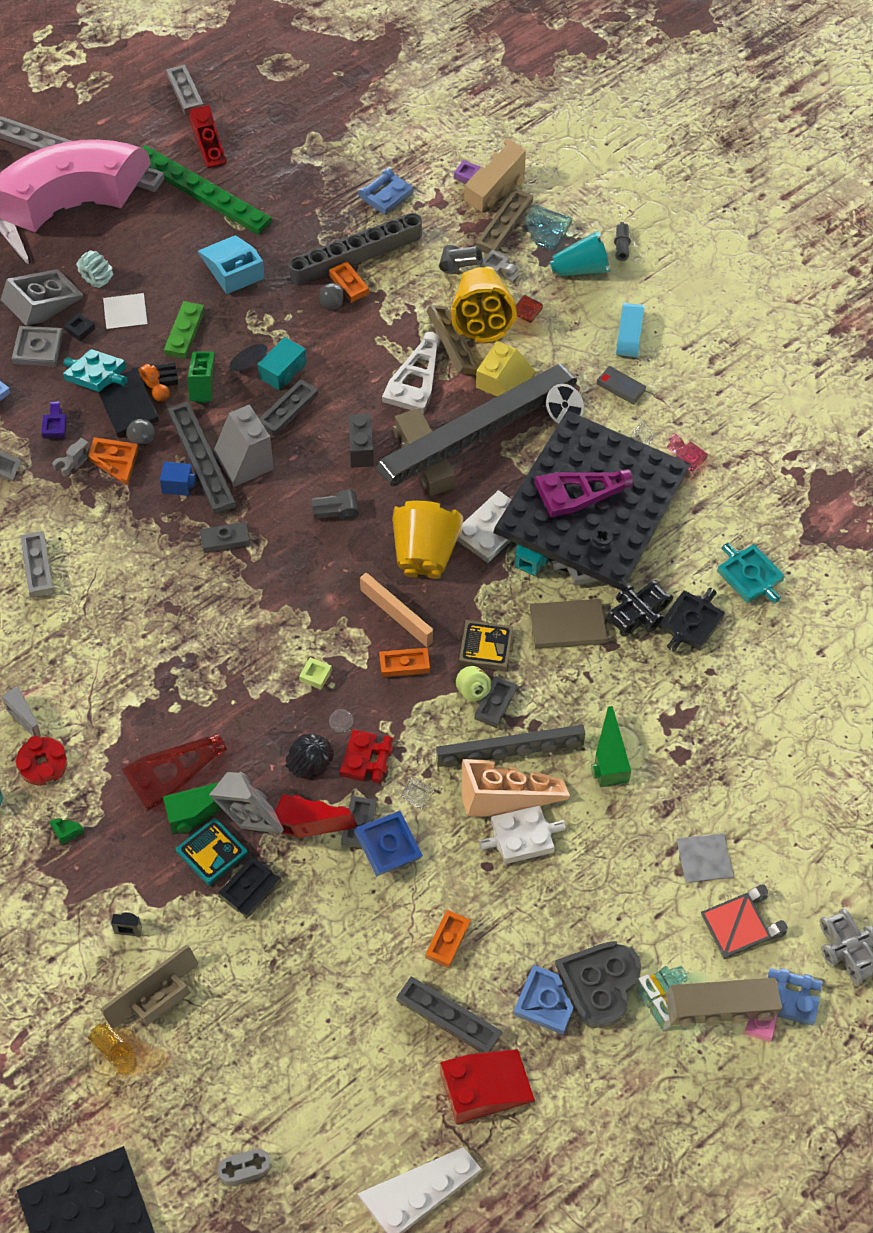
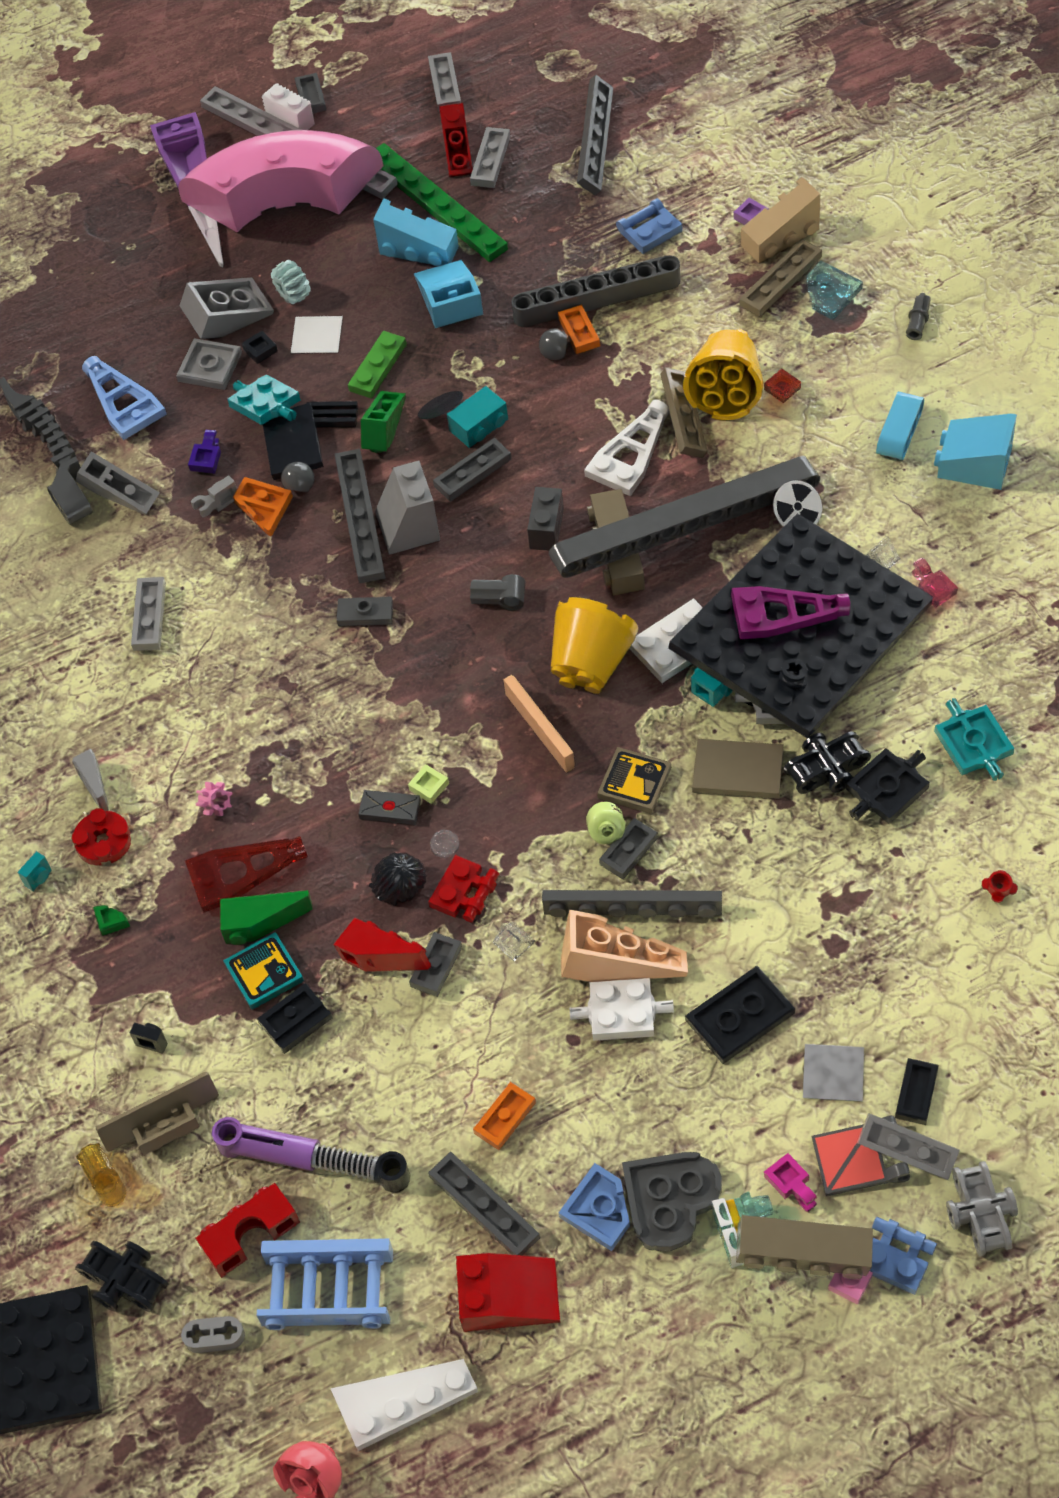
camera: 20 degrees right, 0 degrees up
orange plate [139,364,170,402] -> none
blue brick [160,462,196,496] -> none
light grey slope [209,772,284,834] -> none
blue plate [354,811,423,877] -> none
orange plate [379,648,430,677] -> none
dark grey piece [439,245,483,274] -> none
light yellow slope [476,341,535,397] -> none
light grey plate [480,249,518,282] -> none
teal cone [550,231,610,276] -> none
green slope [591,706,631,787] -> none
dark grey tile [597,366,646,405] -> none
none -> black axle [75,1241,169,1312]
none -> red arch [195,1183,300,1278]
none -> bright pink gear [196,782,232,816]
none -> piece [212,1117,411,1193]
none -> light blue fence [256,1238,393,1330]
none -> white brick [262,83,315,130]
none -> dark grey tile [294,73,327,113]
none -> dark grey tile [358,790,421,825]
none -> medium azure wedge [373,198,459,266]
none -> light grey plate [470,127,510,188]
none -> dark grey plate [577,75,613,195]
none -> black tile [685,966,795,1064]
none -> dark pink plate [764,1153,817,1212]
none -> light grey plate [857,1113,960,1180]
none -> black tile [895,1058,939,1125]
none -> medium azure slope [934,414,1017,490]
none -> red plate [981,870,1018,903]

